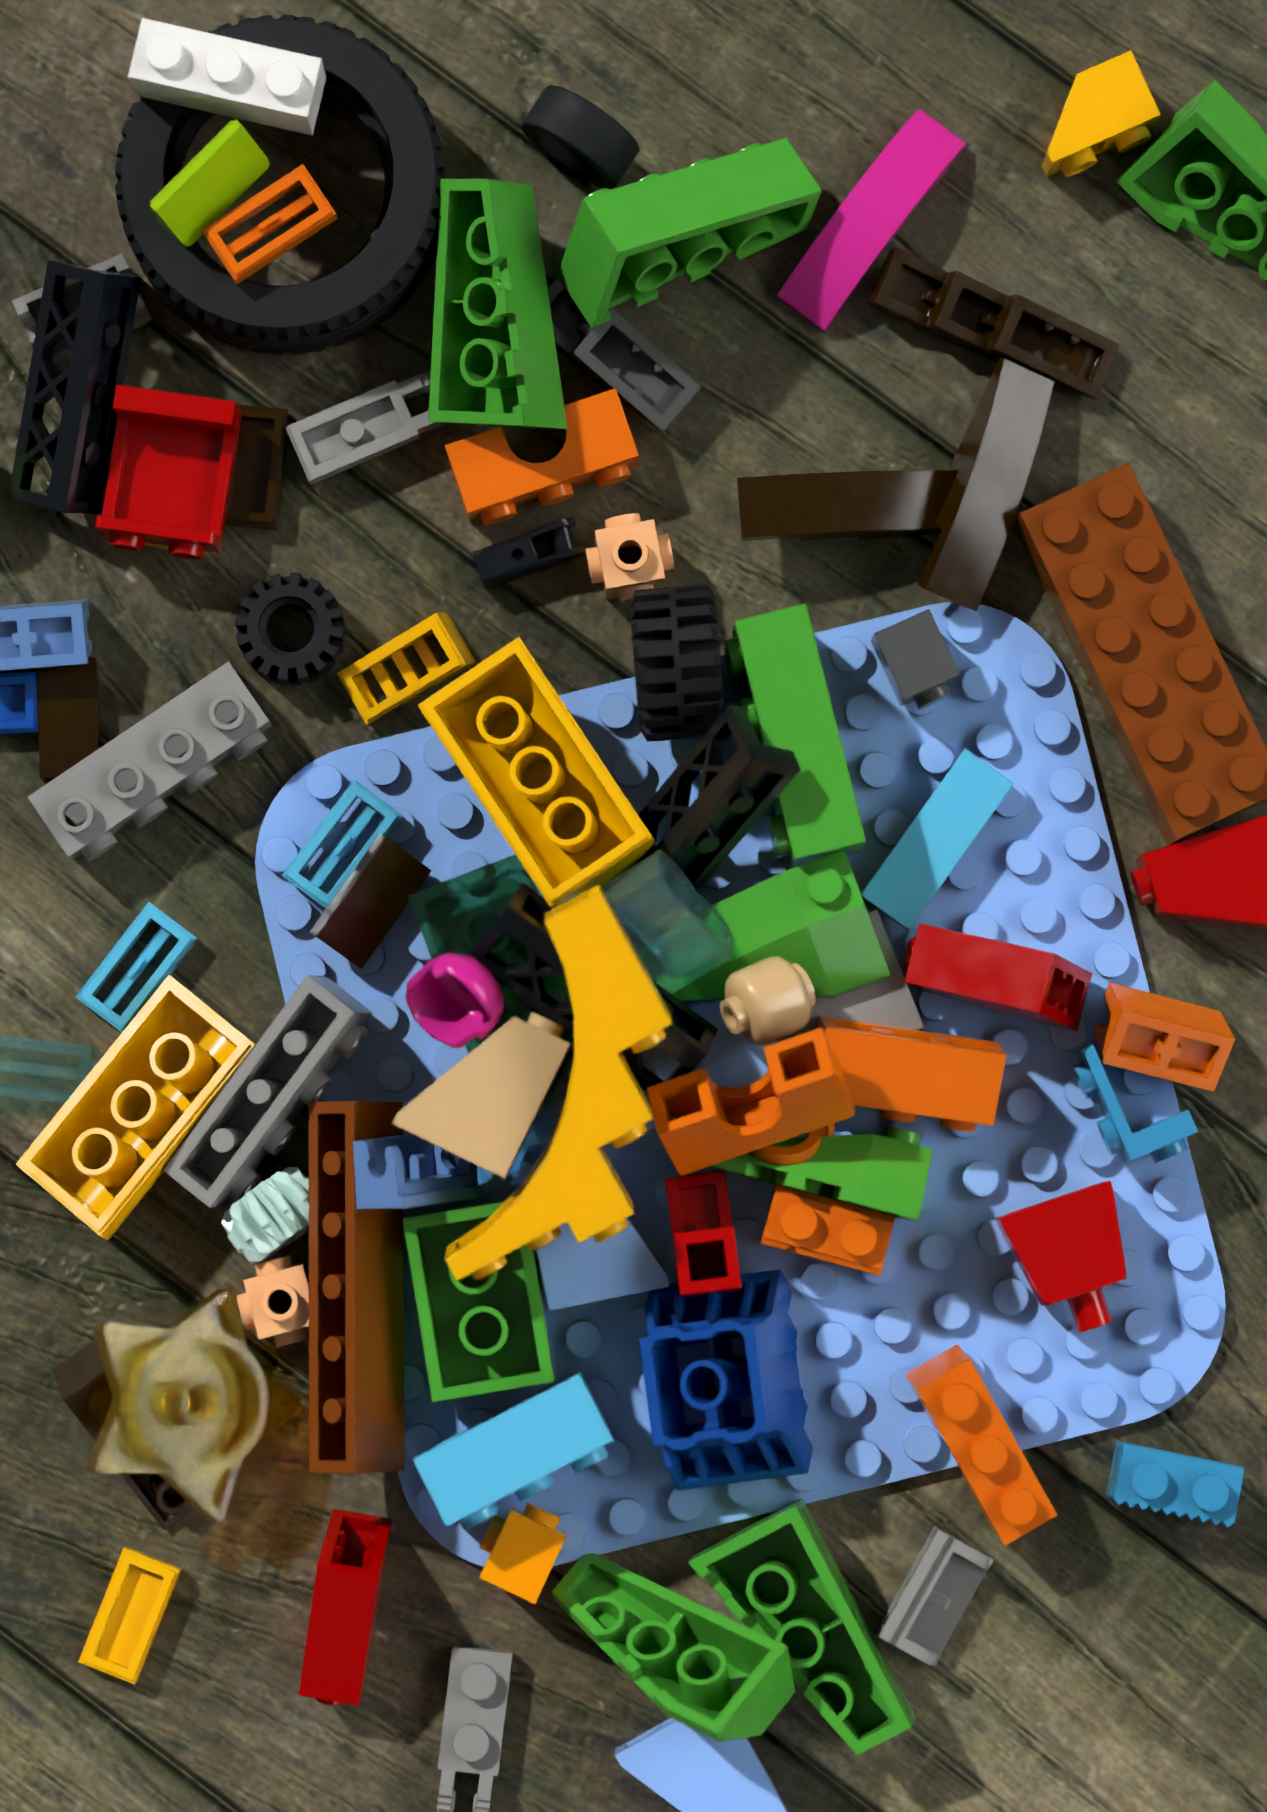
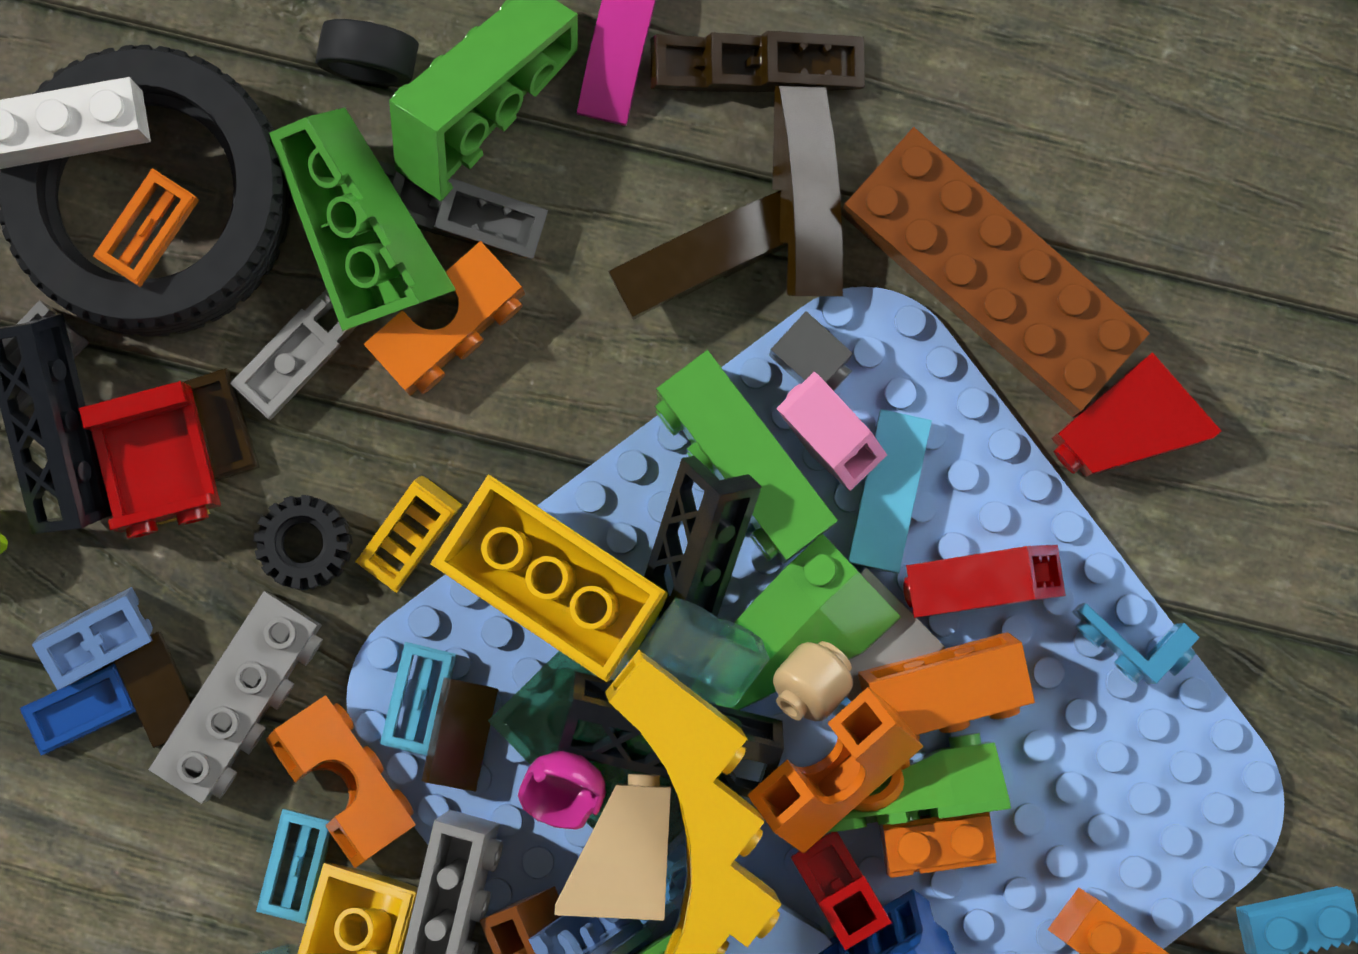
camera: 20 degrees left, 0 degrees up
lime slope [149,119,270,247] -> none
black bar [472,517,586,590] -> none
light nougat brick [585,513,675,604] -> none
black tyre [630,584,724,742] -> none
red torso [995,1181,1127,1333] -> none
orange hinge [1094,982,1235,1092] -> none
none -> orange arch [266,695,416,868]
none -> bright pink slope [776,372,887,491]

